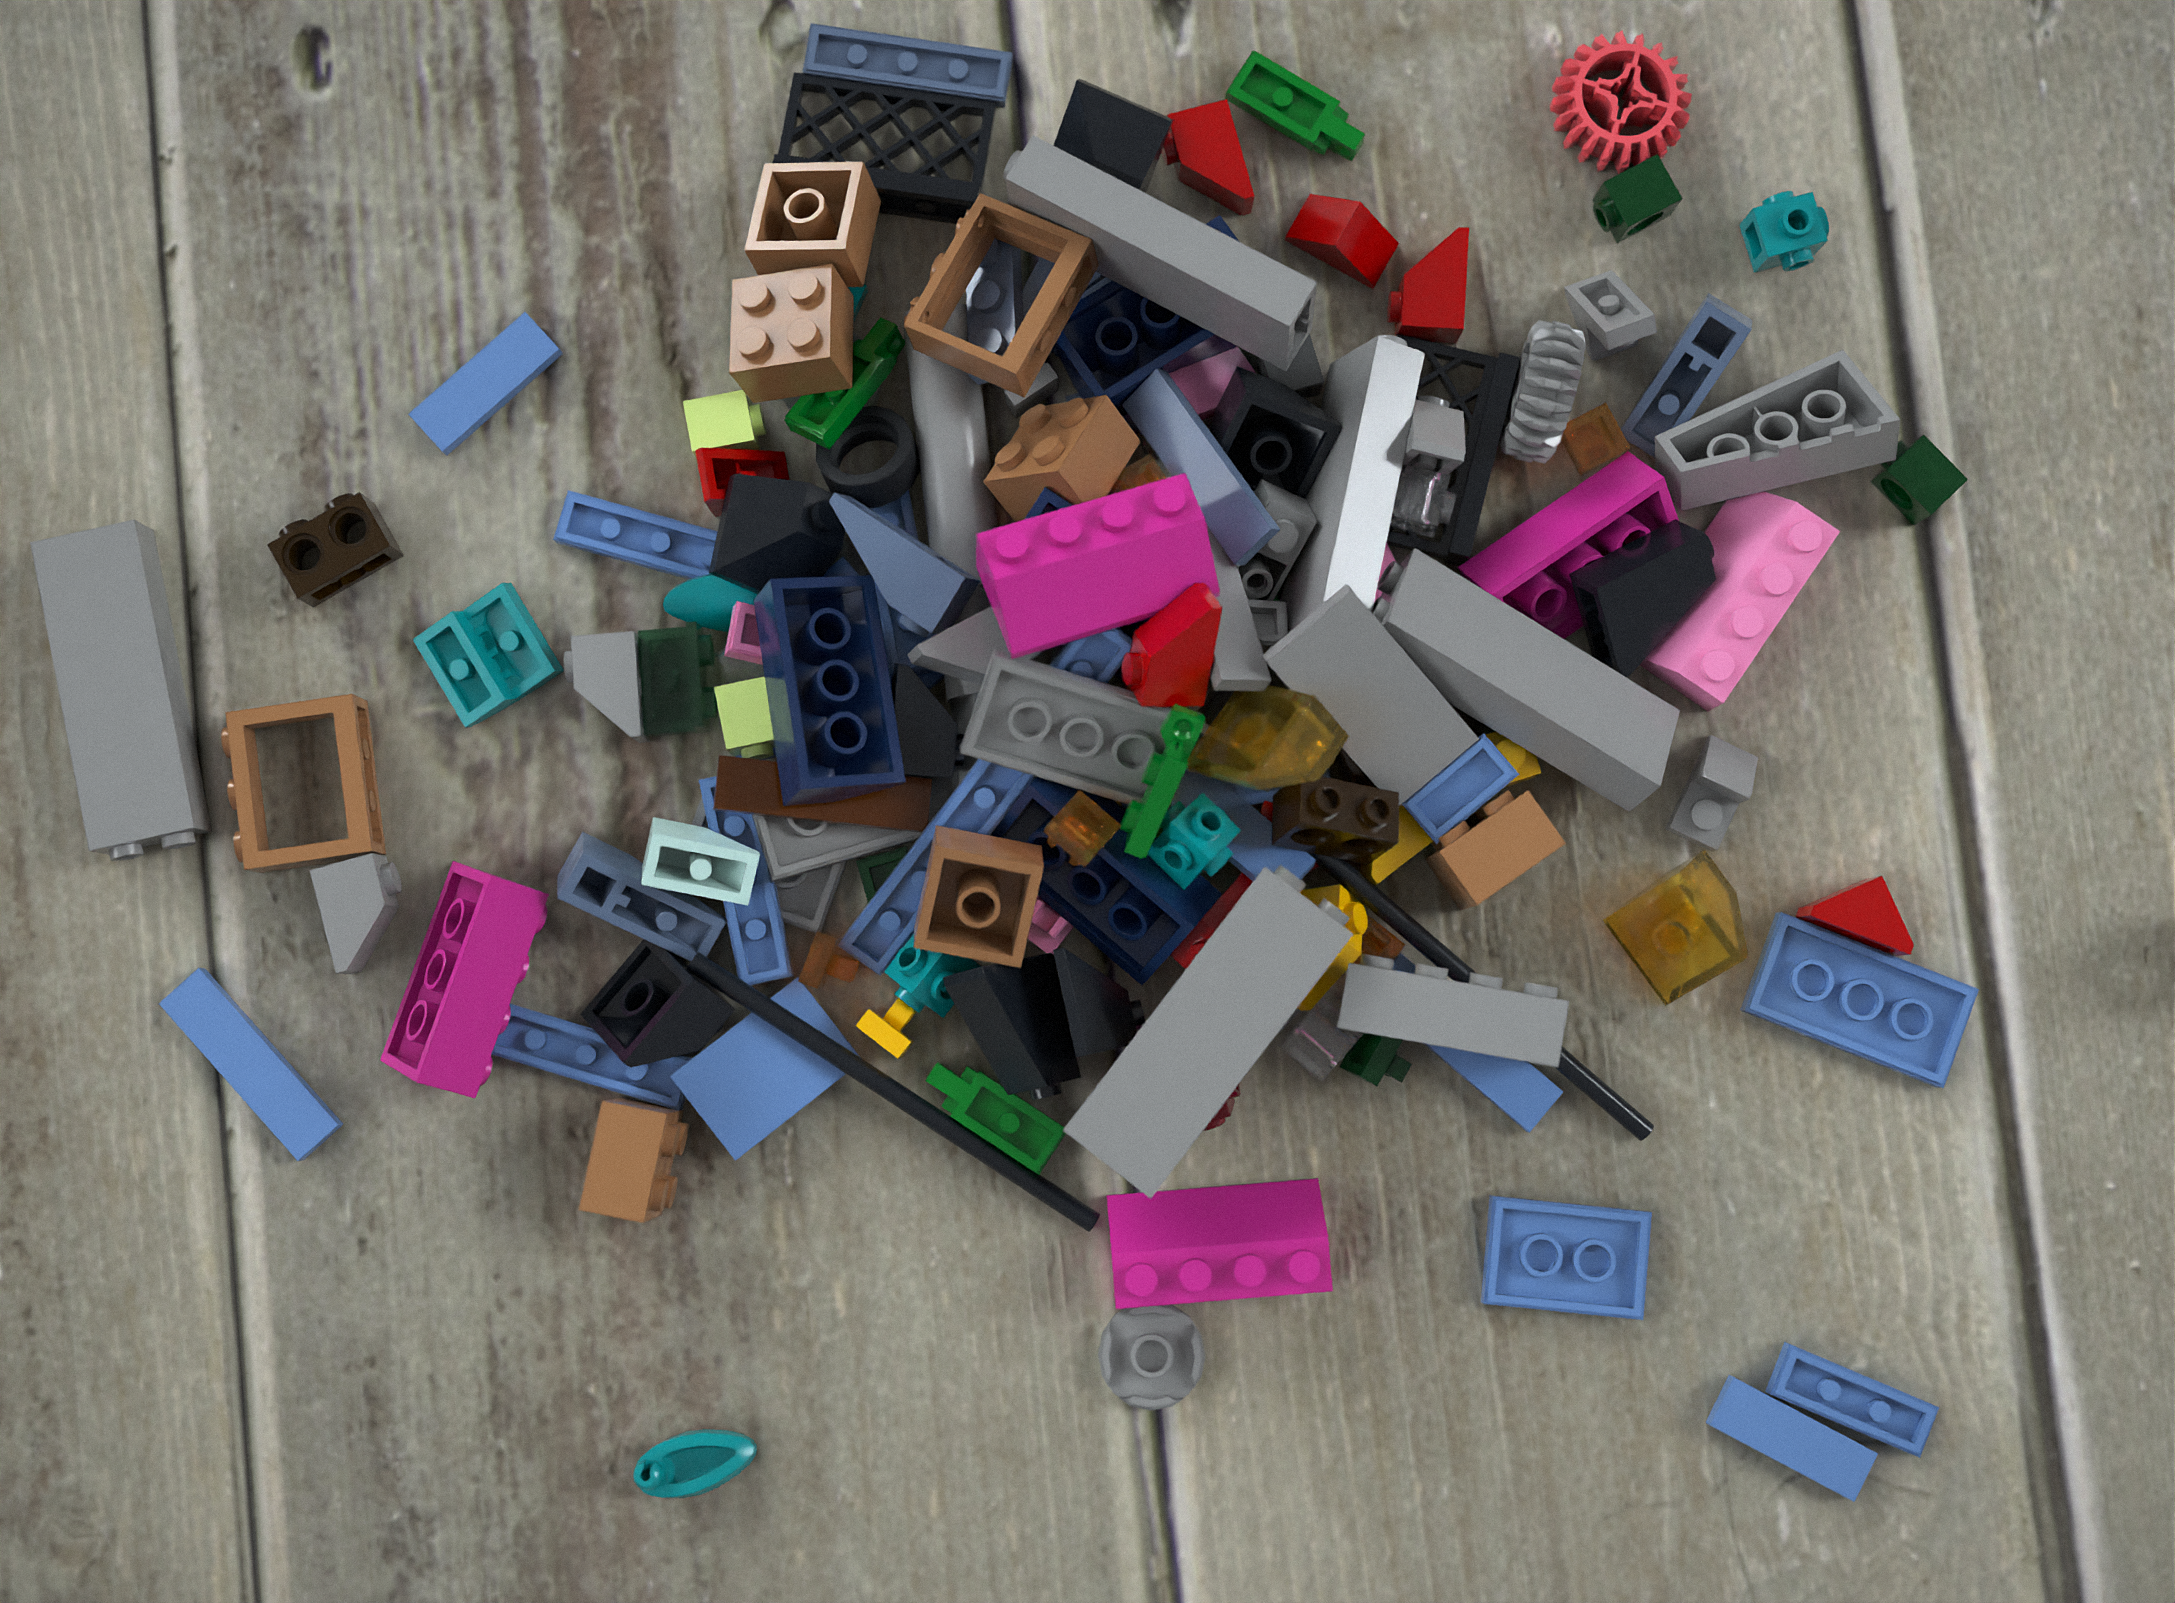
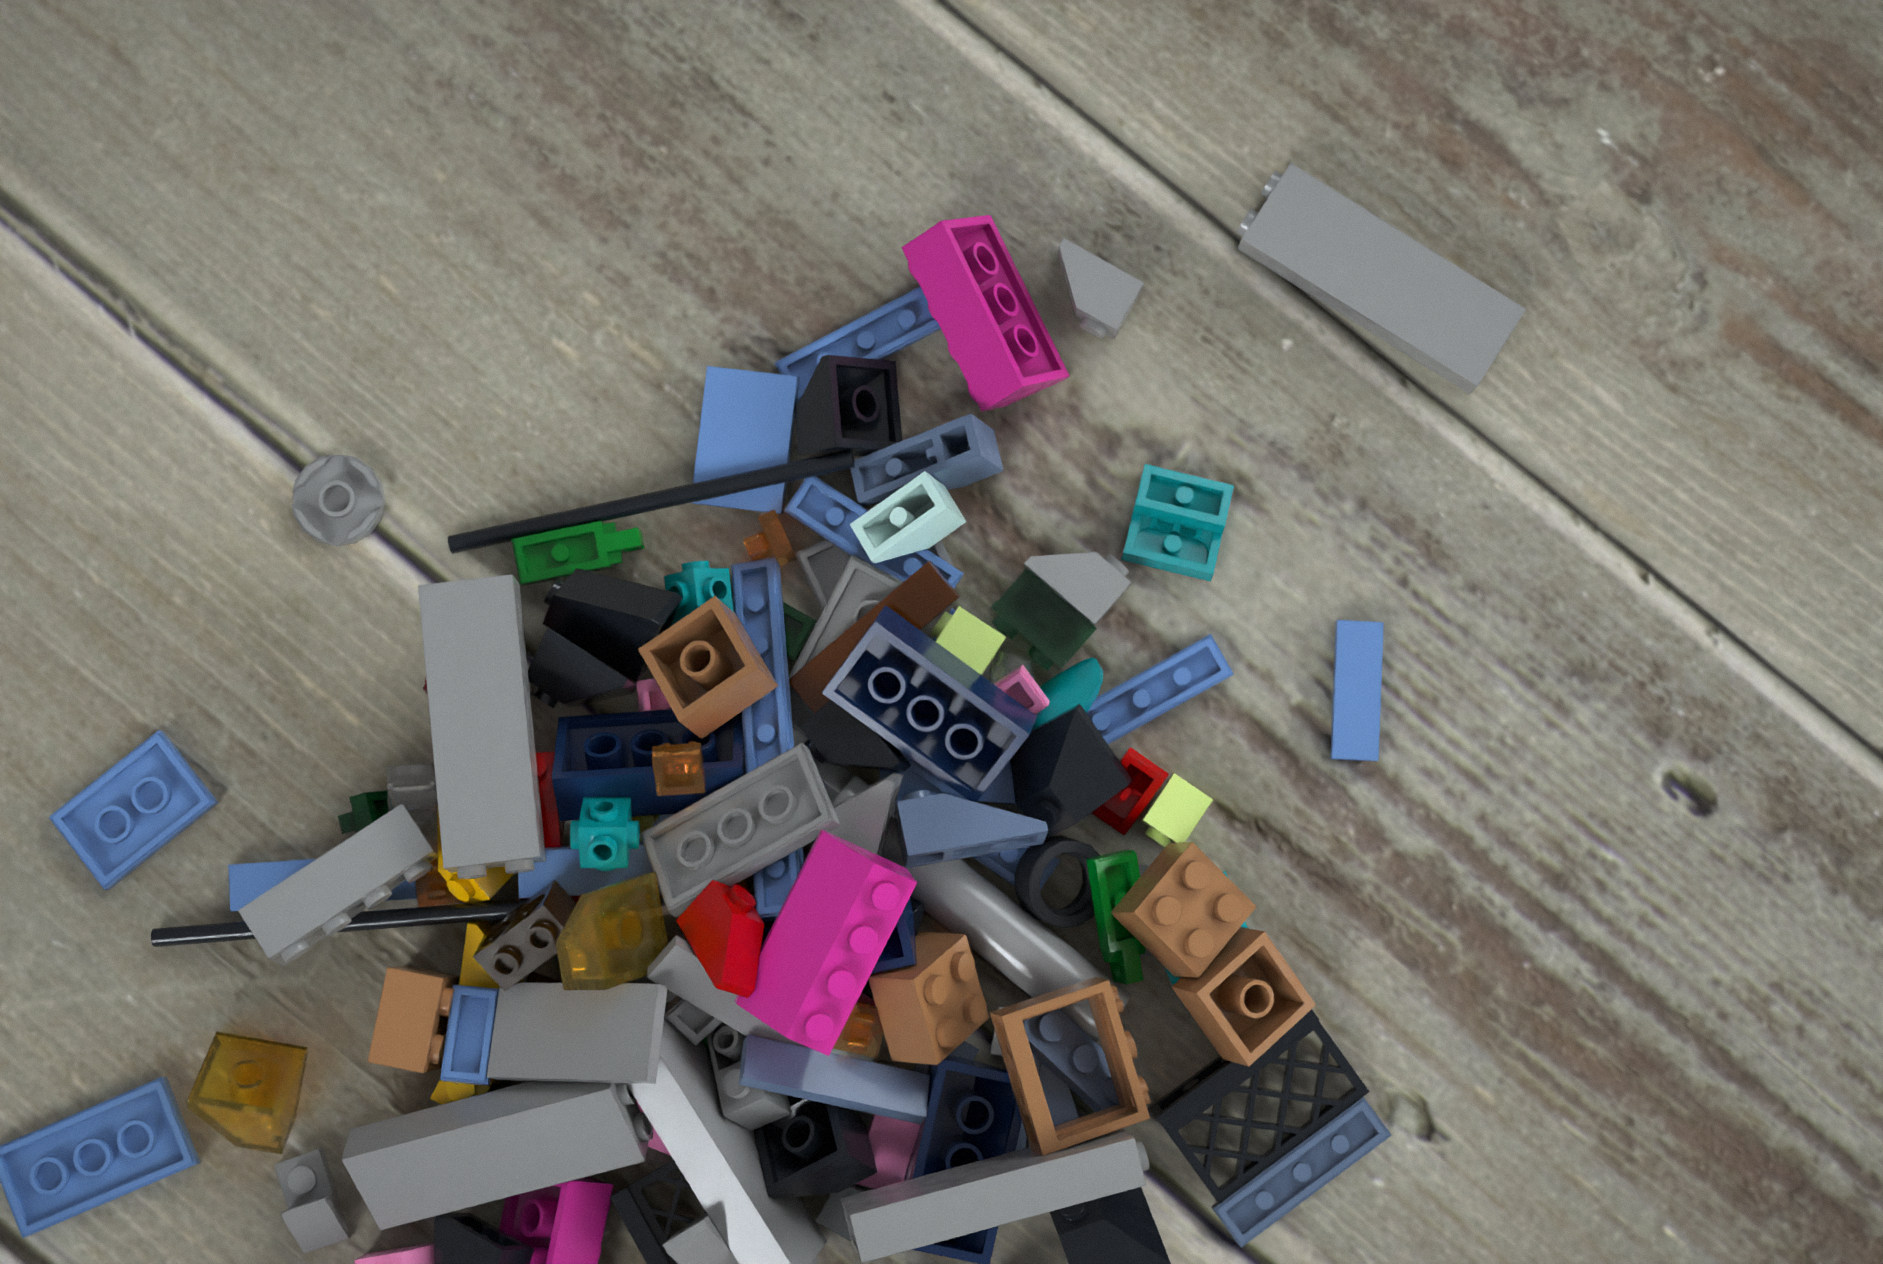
camera: 145 degrees right, 0 degrees up
medium blue tile [159,968,343,1161] -> none
medium nougat window [221,694,386,873] -> none
dark brown brick [267,492,404,608] -> none
medium nougat brick [579,1098,689,1223] -> none
teal arm [633,1429,757,1498] -> none
yellow tile [856,998,917,1059] -> none
dark pink slope [1106,1178,1333,1309] -> none
green hinge [1120,704,1205,859] -> none
clear brick [1389,464,1456,538] -> none
red slope [1795,876,1914,956] -> none

